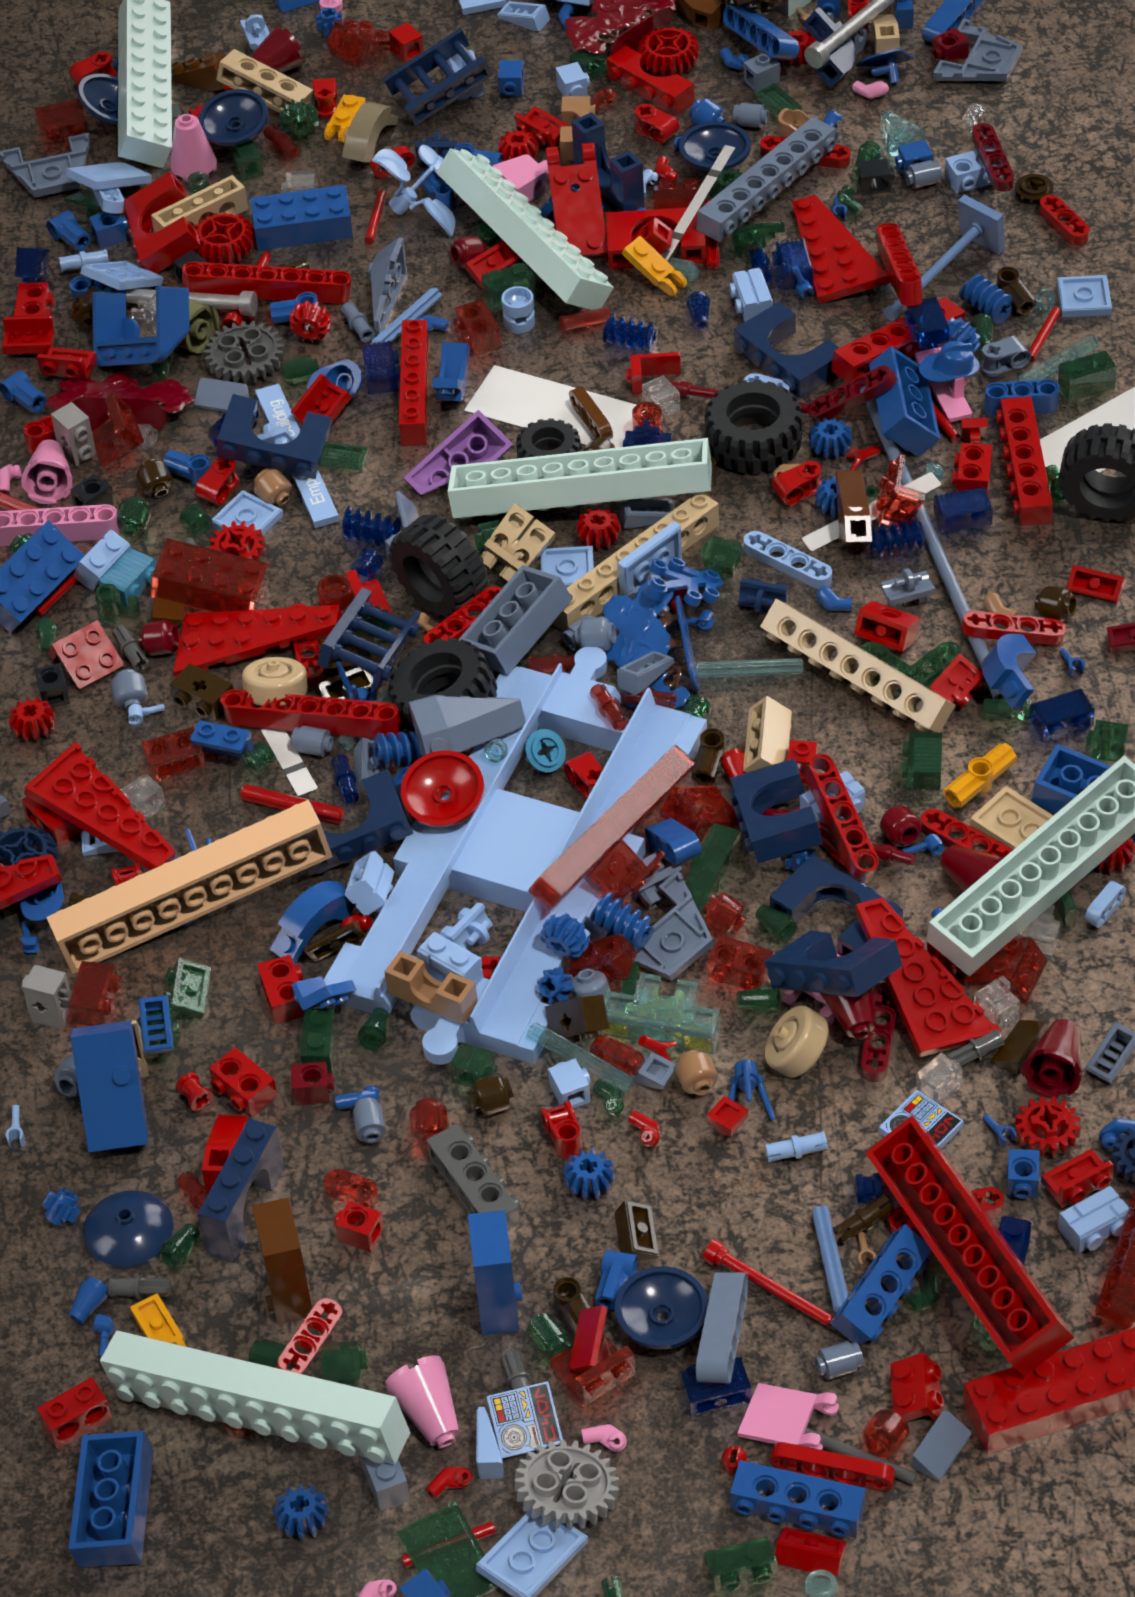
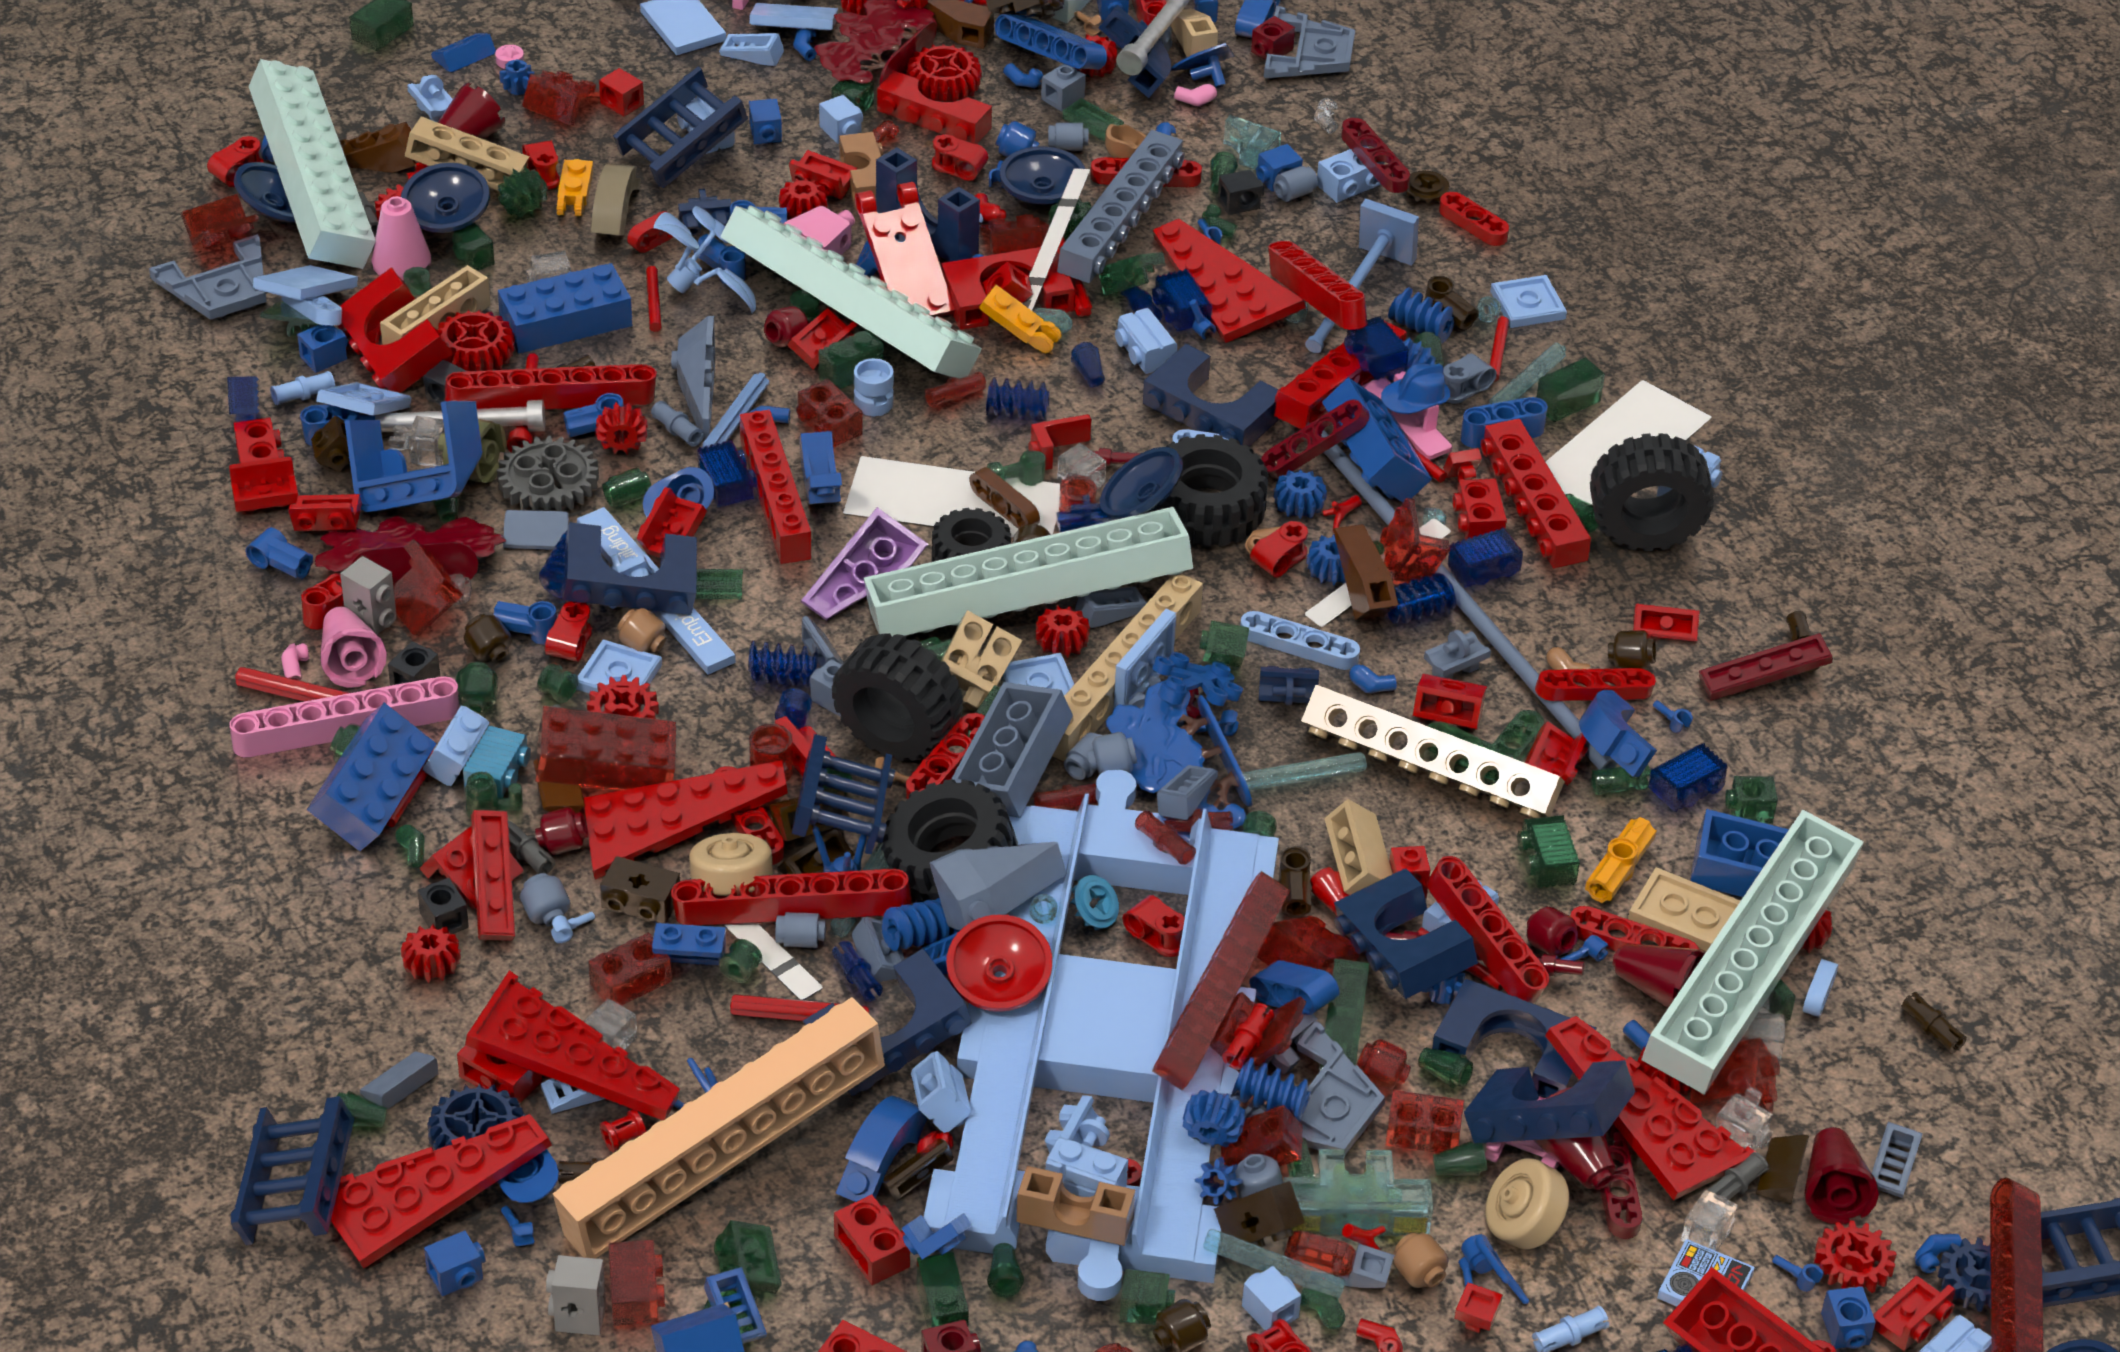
camera: 20 degrees left, 5 degrees down
blue piece [46,210,92,252] -> none
clear red pin [263,125,301,159] -> none
none -> red tile [471,810,515,941]
none -> clear green leg [987,450,1046,486]
none -> dark blue dish [1100,447,1183,520]
none -> red pin [1222,1003,1275,1069]

